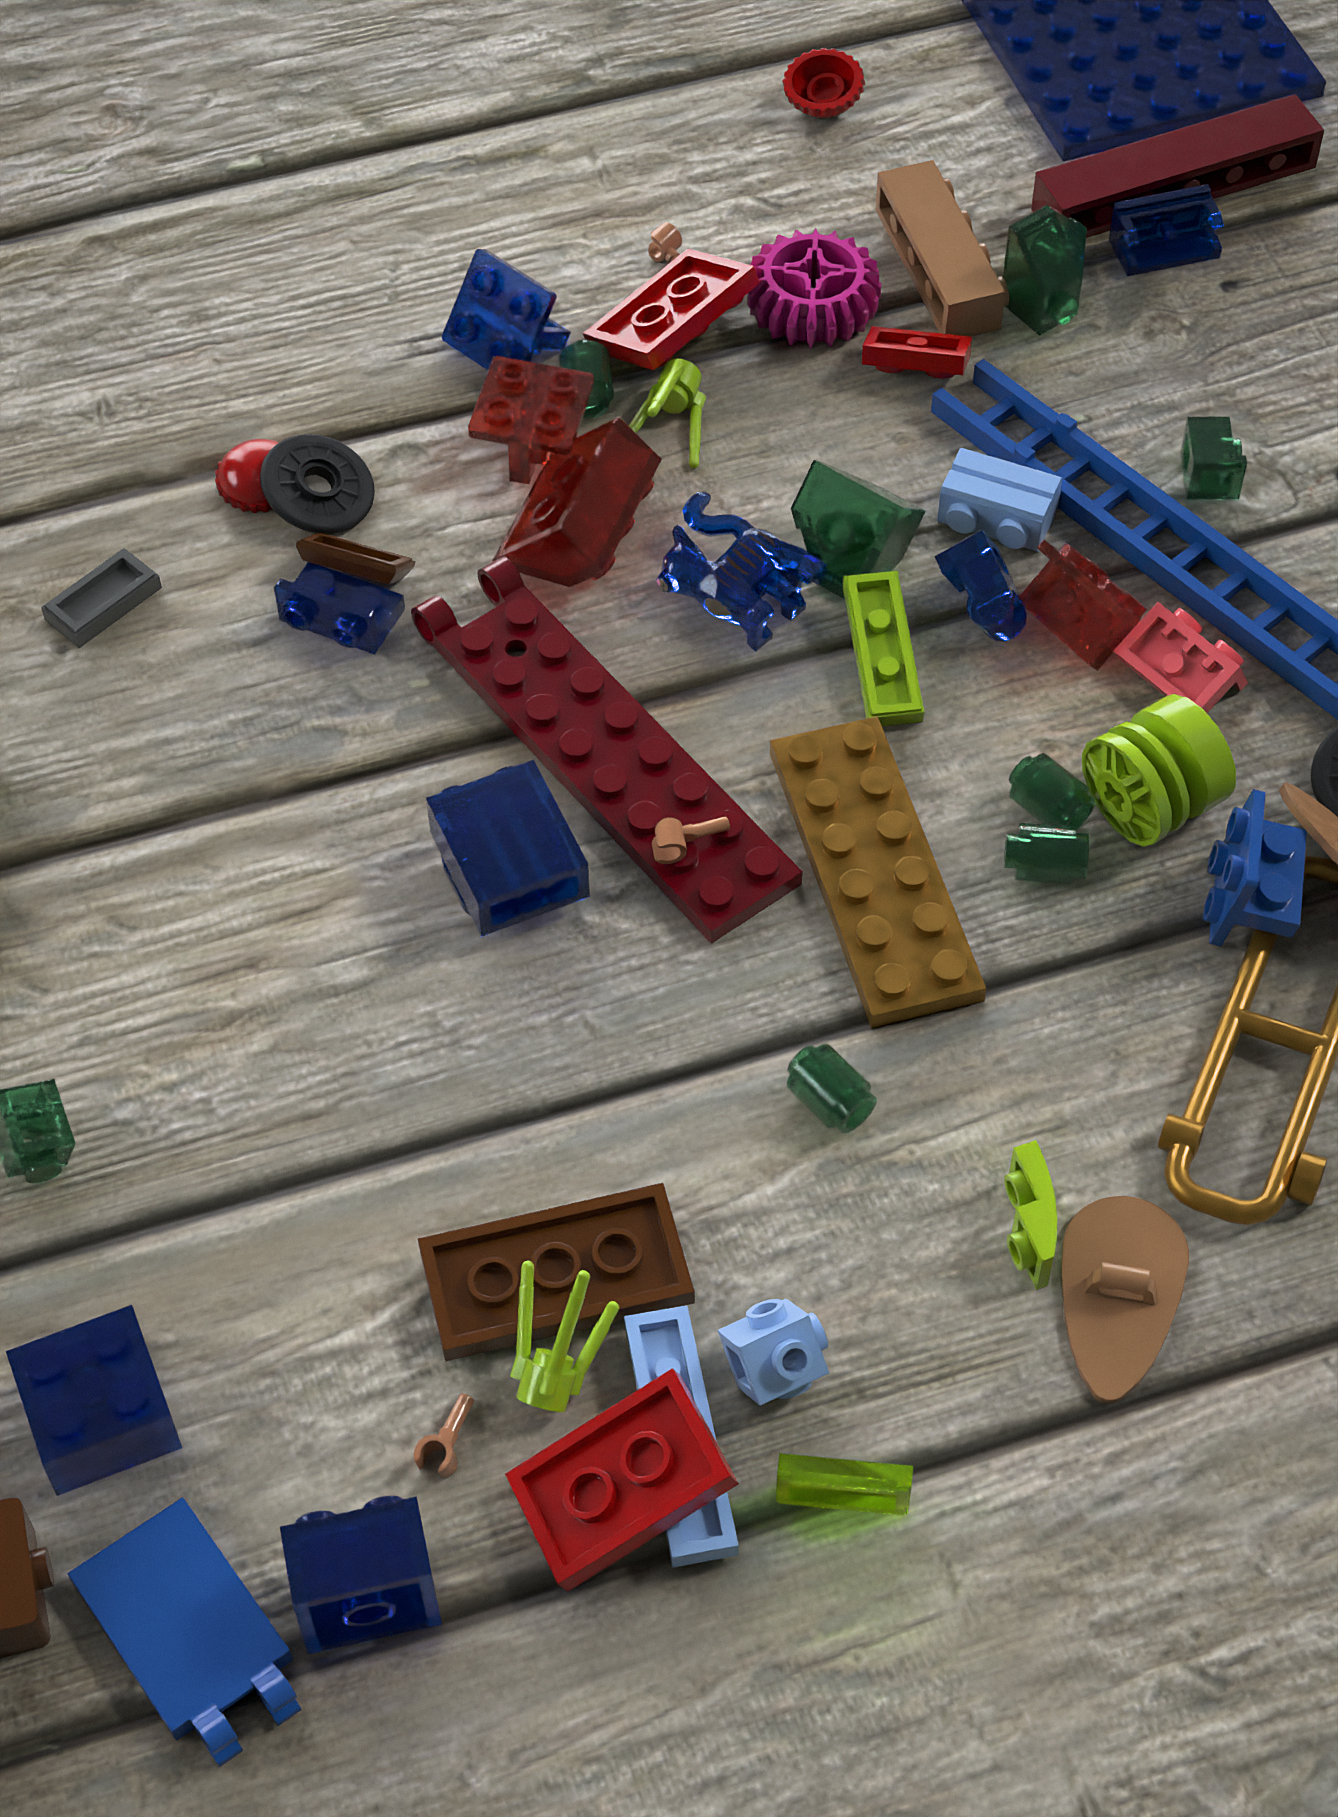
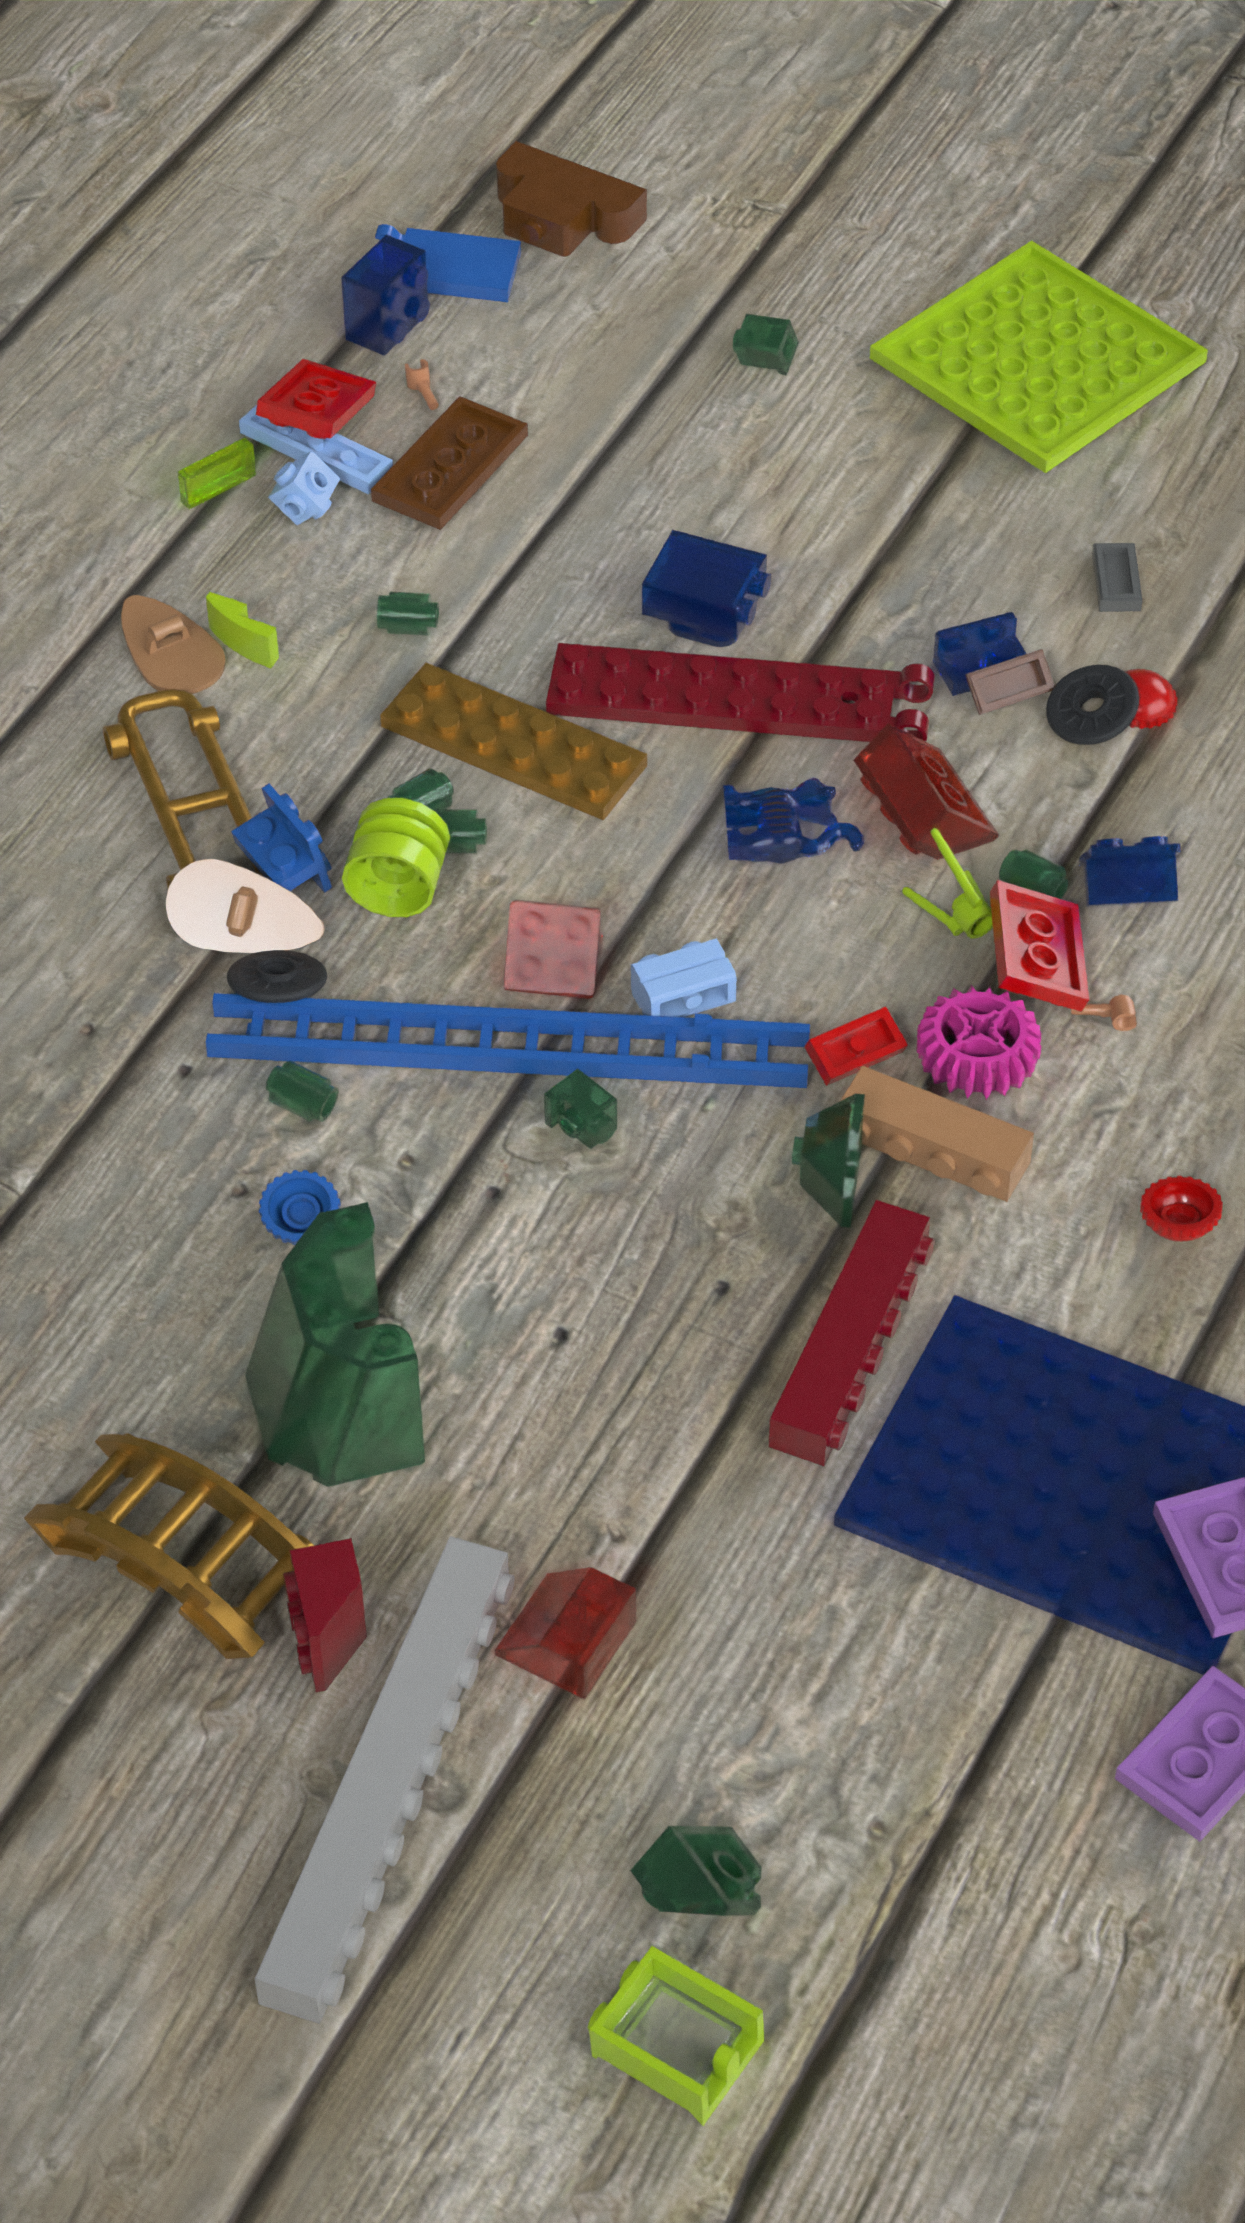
camera: 135 degrees right, 5 degrees down
clear blue brick [6,1305,183,1496] -> none
clear red bracket [468,356,594,485] -> none
lime plant [510,1261,619,1412] -> none
nougat hand [652,816,730,864] -> none
clear green slope [791,460,926,599] -> none
lime tile [843,571,925,726] -> none
clear blue leg [935,530,1027,642] -> none
clear blue hinge [1109,184,1224,277] -> none
coral bracket [1113,602,1248,713] -> none

